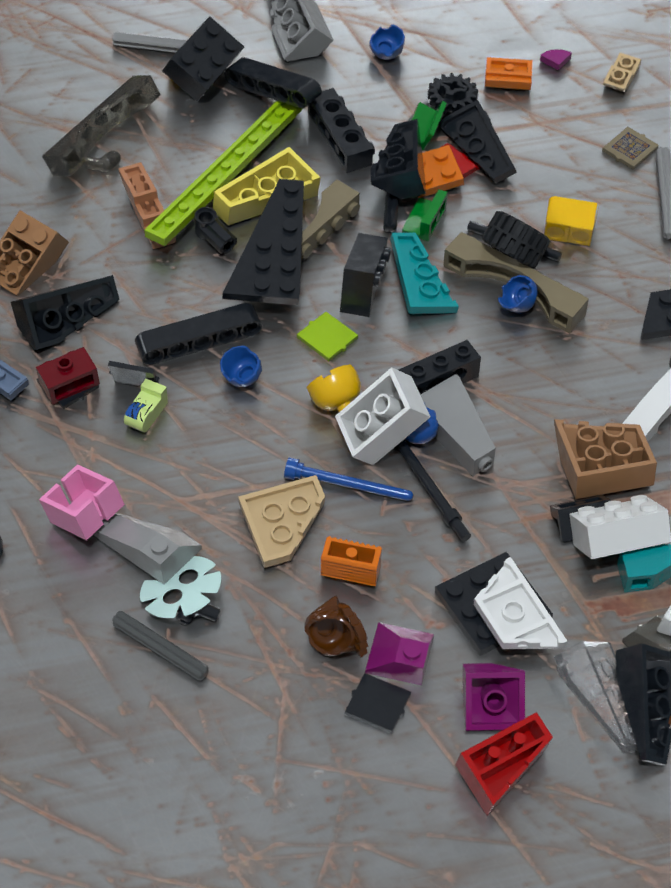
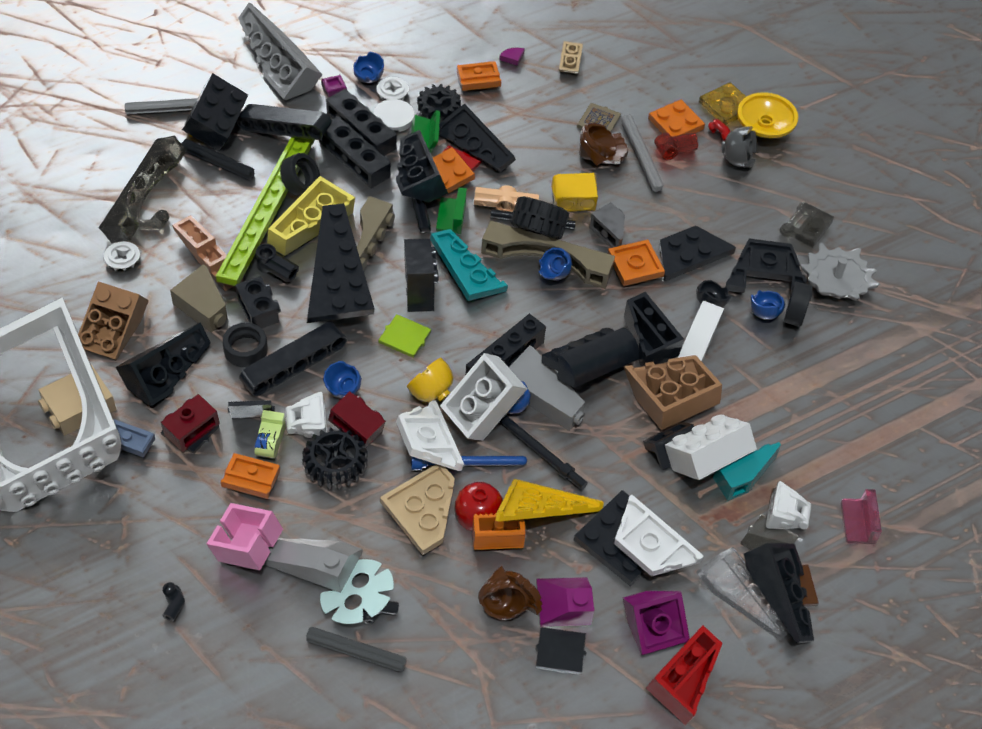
camera: 20 degrees left, 0 degrees up
none -> white gear [104,241,140,271]
none -> dark tan slope [170,264,228,333]
none -> black axle [181,139,255,180]
none -> orange plate [221,453,280,499]
none -> black tyre [222,323,268,367]
none -> black brick [235,276,281,328]
none -> black tyre [280,153,320,196]
none -> white piece [286,392,327,438]
none -> black gear [302,427,368,490]
none -> magenta tile [321,75,347,97]
none -> black brick [326,89,397,156]
none -> dark red brick [328,391,386,448]
none -> white tile [374,99,414,132]
none -> white gear [377,77,409,100]
none -> white wing [396,400,464,471]
none -> red cylinder [455,482,503,531]
none -> light nougat piece [474,185,539,212]
none -> yellow tile [495,479,604,522]
none -> black brick [542,327,639,388]
none -> reddish brown hair [579,122,628,166]
none -> flat silver slope [589,202,625,248]
none -> orange plate [607,239,665,286]
none -> black wedge [624,292,684,367]

